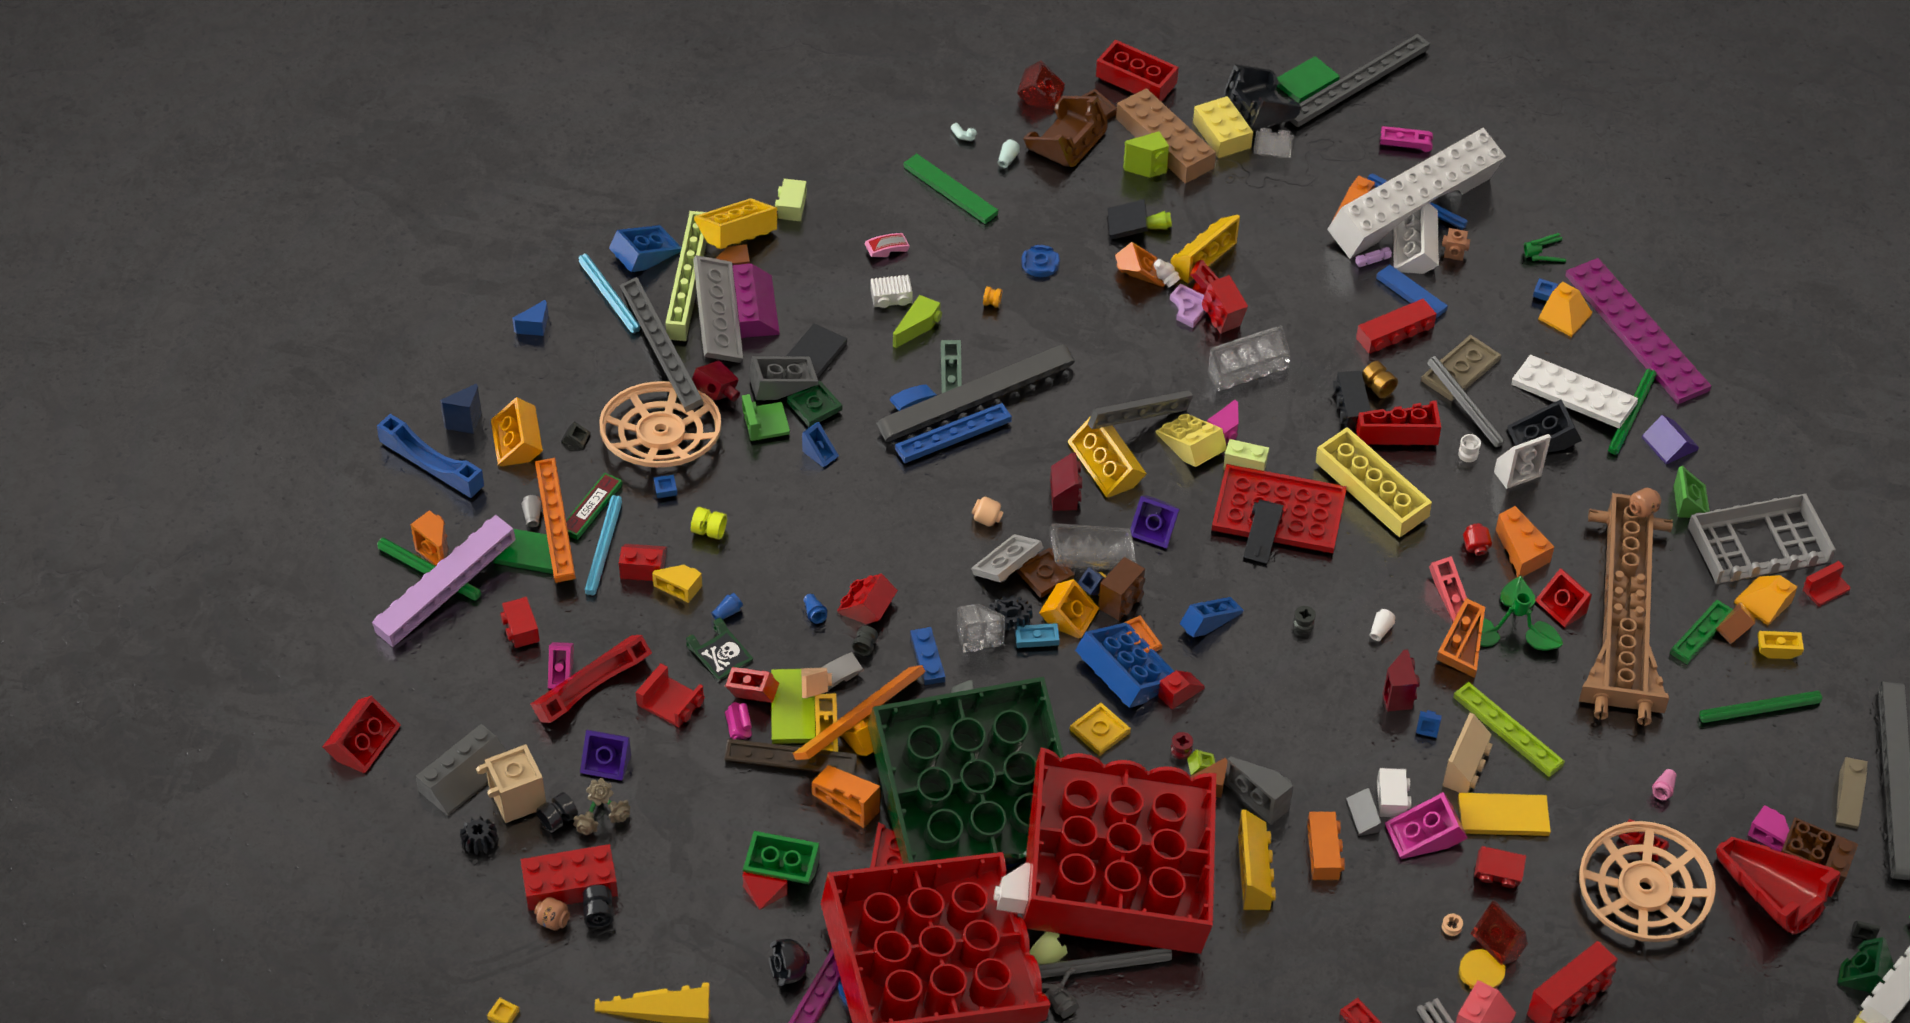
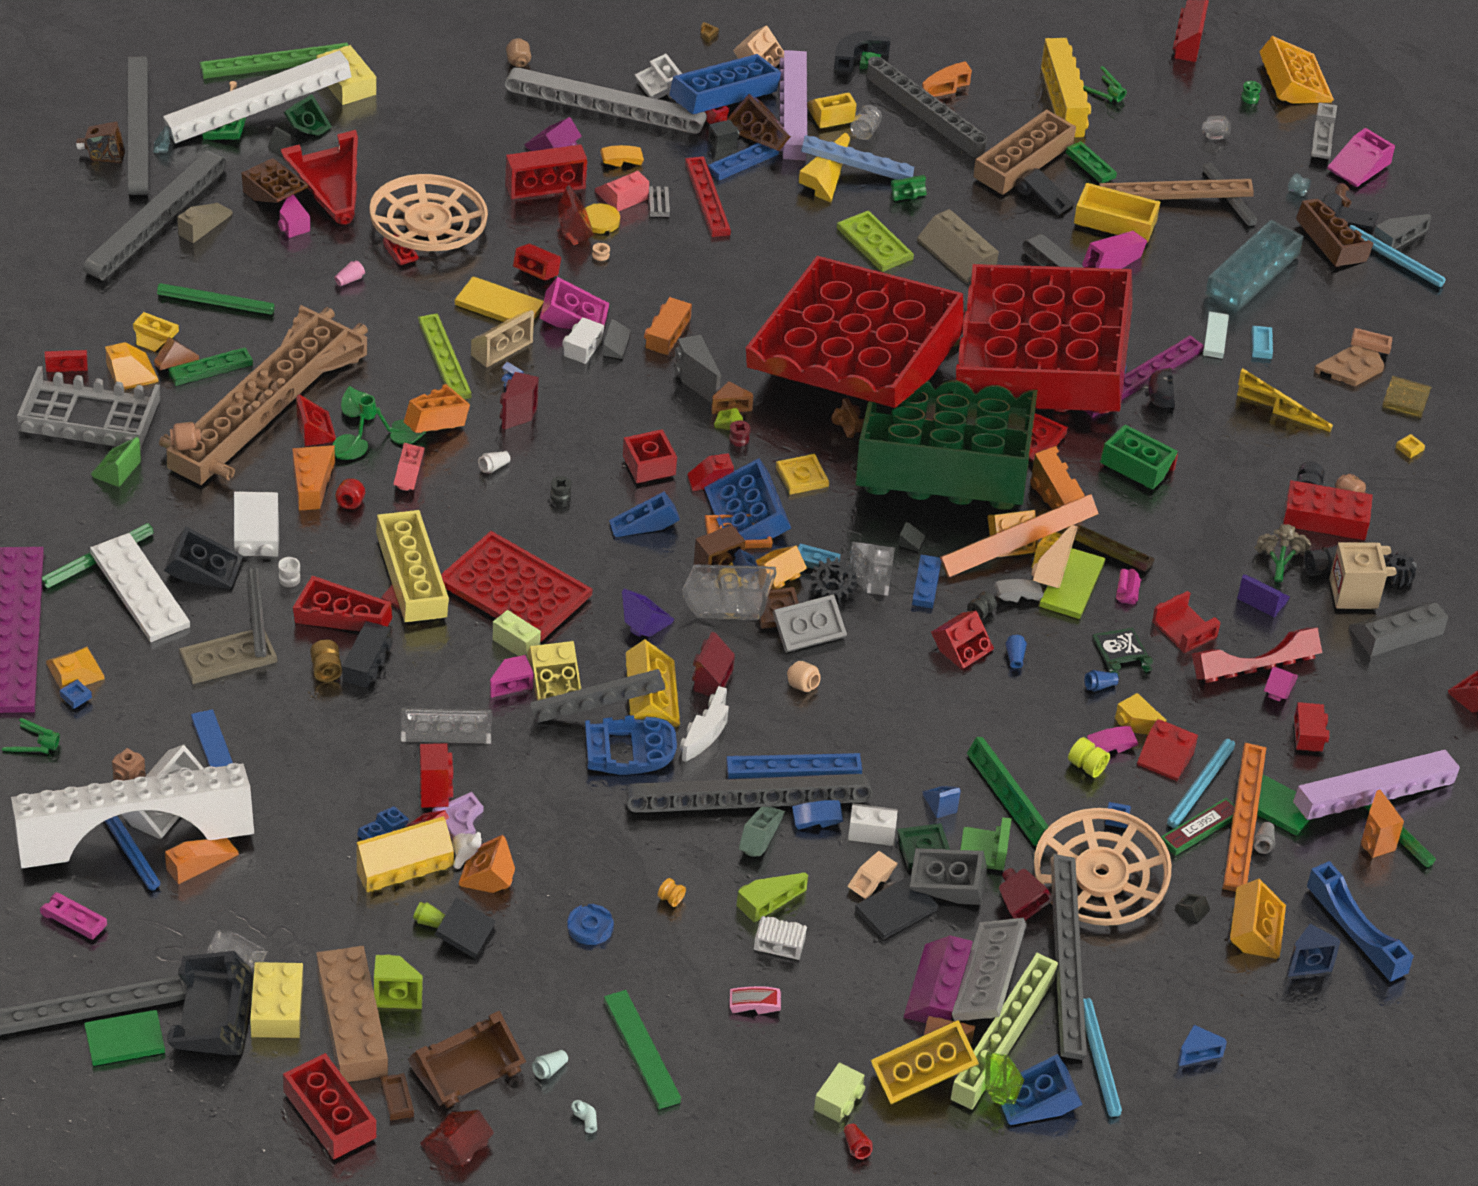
camera: 160 degrees left, 5 degrees down
red brick [725,667,779,703] -> none
white slope [994,863,1031,914] -> none
yellow slope [1238,810,1276,910] -> none
black door [1243,499,1284,564] -> none
red brick [1356,298,1437,354] -> none
slope [1642,415,1699,464] -> none
none -> blue slope [357,806,409,840]
none -> blue slope [585,715,677,775]
none -> red brick [622,429,677,483]
none -> white slope [679,686,729,762]
none -> red cone [843,1123,873,1159]
none -> light nougat slope [847,851,898,899]
none -> white slope [848,803,898,846]
none -> green plate [967,737,1049,846]
none -> clear neon green slope [985,1052,1024,1105]
none -> dark pink slope [1087,726,1139,753]

